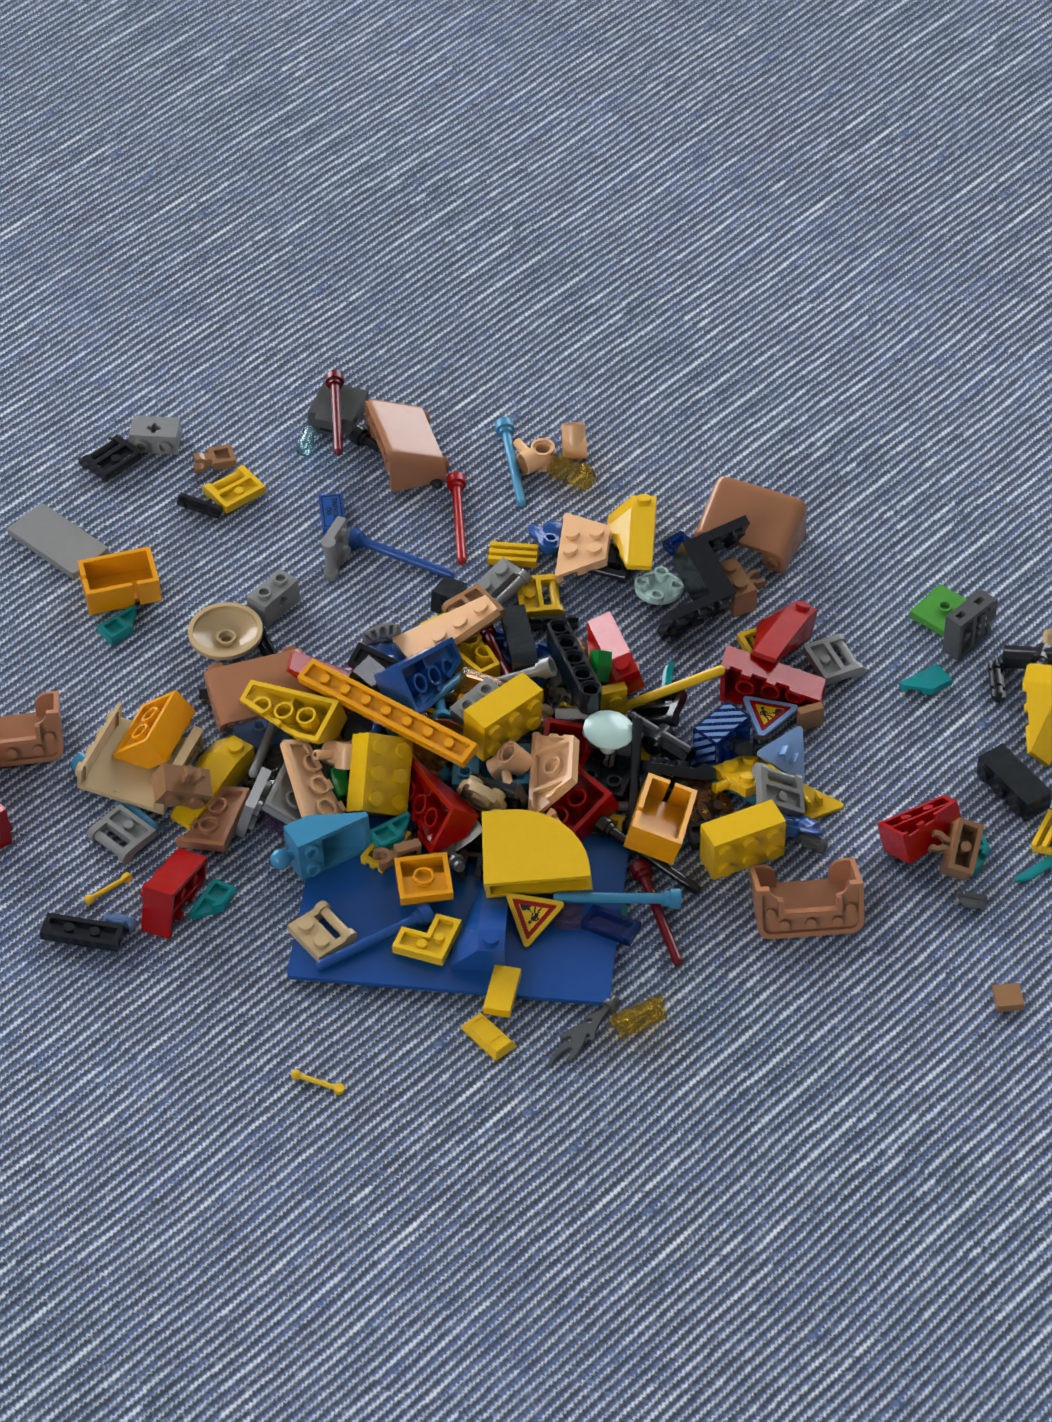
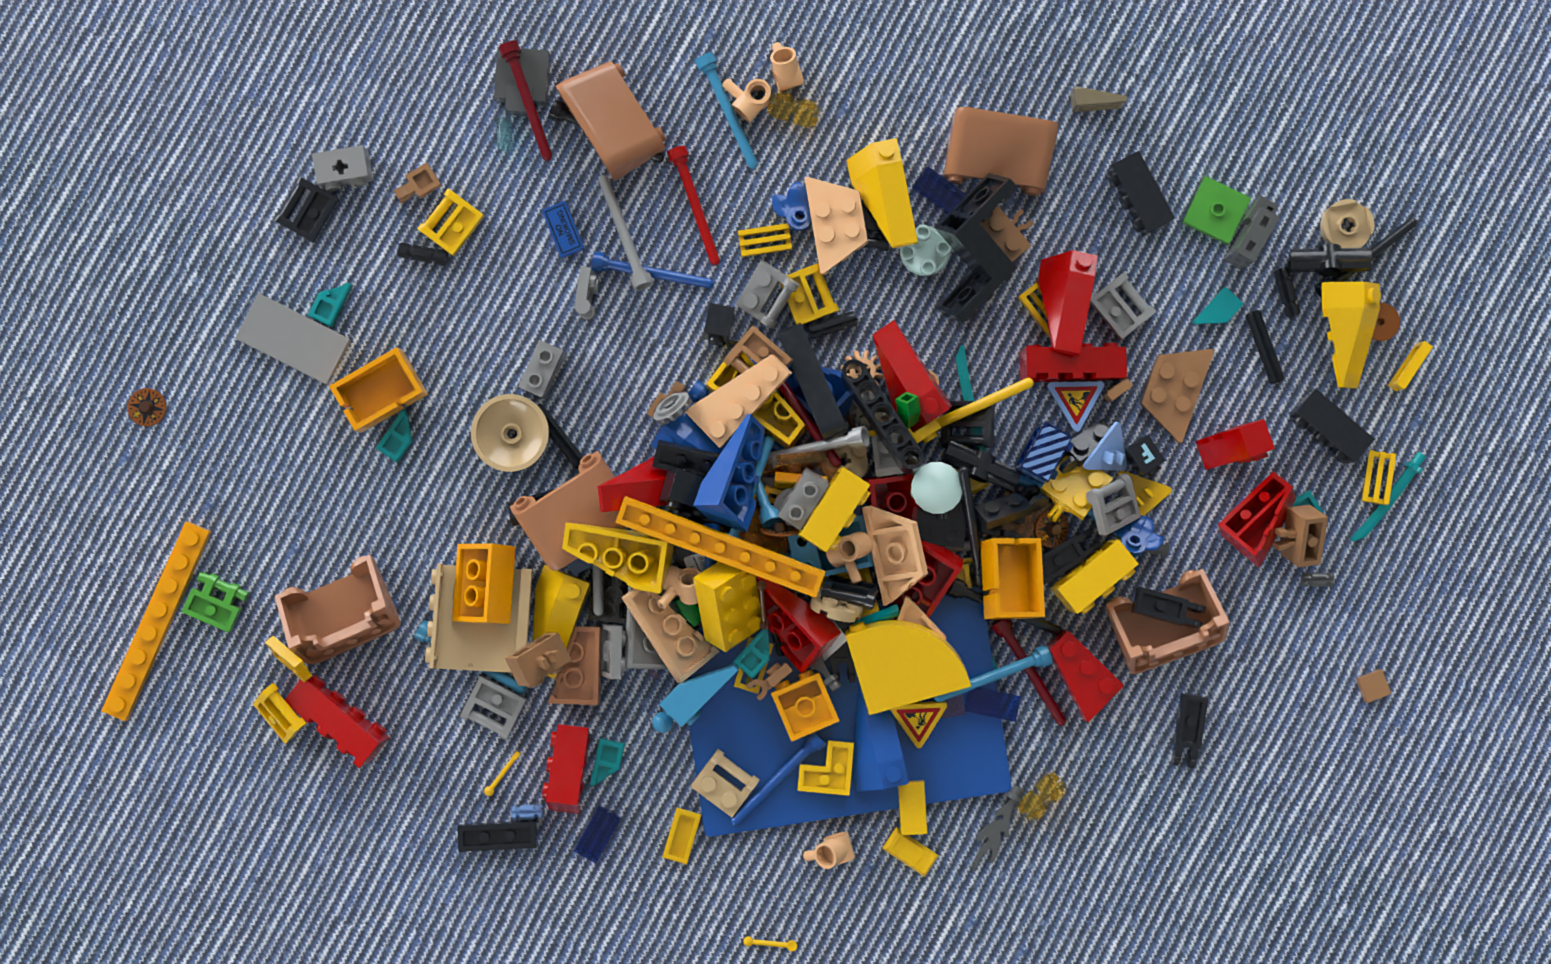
camera: 20 degrees left, 40 degrees up
none -> teal tile [307,283,353,328]
none -> clear blue tile [574,805,622,863]
none -> light grey piece [599,175,654,291]
none -> yellow tile [662,807,702,865]
none -> reddish brown hinge [756,580,769,629]
none -> light nougat piece [803,832,855,869]
none -> red wedge [1047,629,1124,723]
none -> dark tan slope [1070,87,1127,113]
none -> black brick [1107,151,1175,237]
none -> black brick [1125,435,1166,477]
none -> black hinge [1131,587,1206,629]
none -> medium nougat wing [1140,349,1215,443]
none -> black hinge [1171,693,1208,768]
none -> red wedge [1195,419,1275,470]
none -> black axle [1246,310,1284,384]

